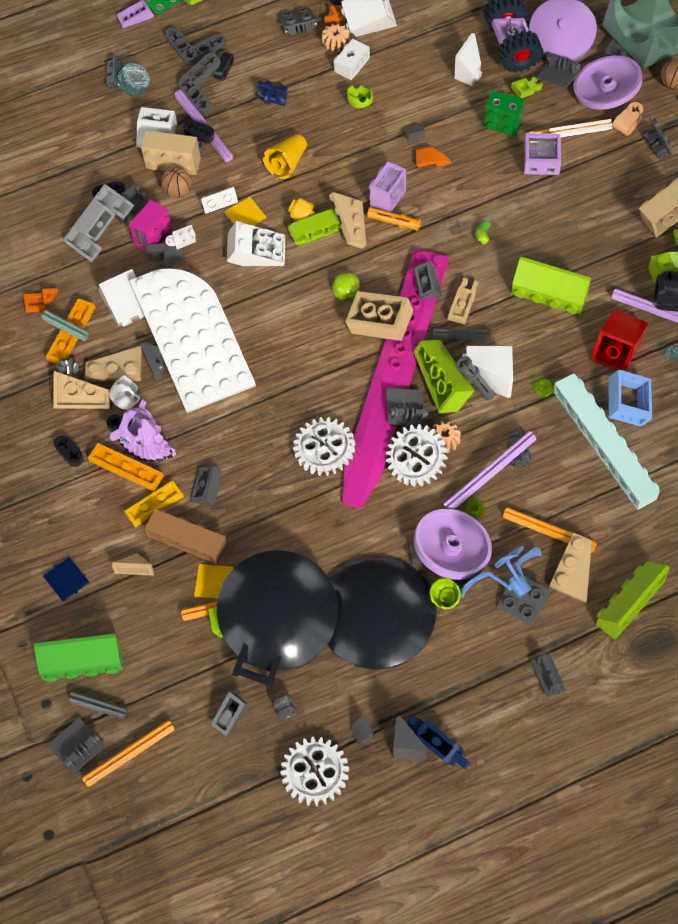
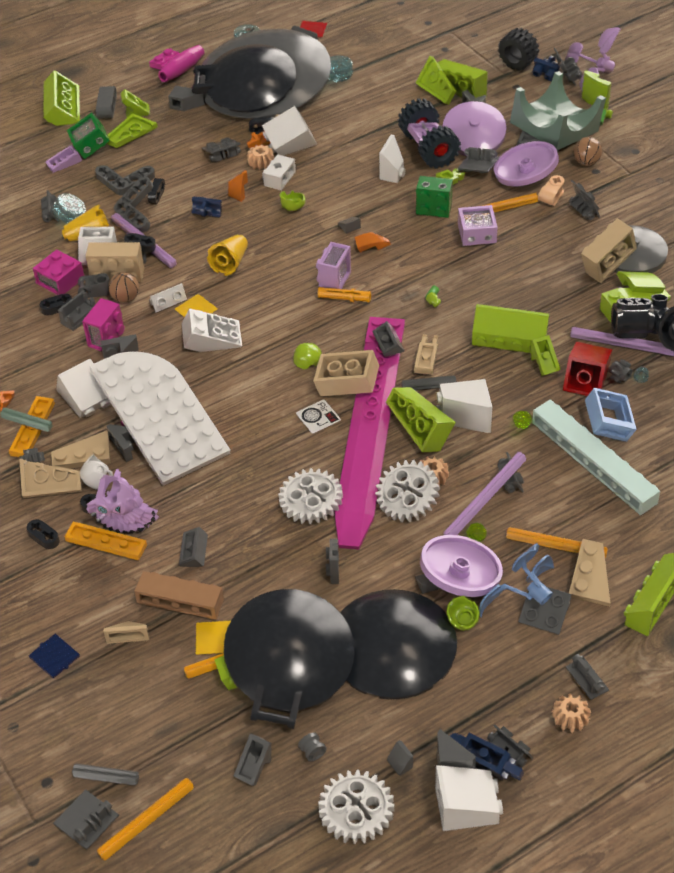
camera: 10 degrees left, 15 degrees down
bright green slope [34,634,123,681] -> none
light grey bracket [63,184,134,262] -> none
yellow tile [124,480,184,528] -> none
white hinge [166,225,196,249] -> none
yellow head [288,198,315,221] -> none
lime beam [288,209,341,245] -> none
tan wing [329,192,366,249] -> none
dark grey hinge [386,388,428,426] -> none
dark grey pin [456,356,495,401] -> none
none -> dark pink piece [33,249,84,295]
none -> yellow cone [62,205,109,241]
none -> dark grey piece [78,273,110,298]
none -> orange slope [228,170,248,202]
none -> white sticker [296,400,341,434]
none -> dark grey wing [326,539,339,584]
none -> white slope [435,766,503,831]
none -> dark grey hinge [487,724,534,768]
none -> lime slope [531,335,561,376]
none -> light nougat gear [552,693,591,733]
none -> dark grey gear [609,359,633,383]

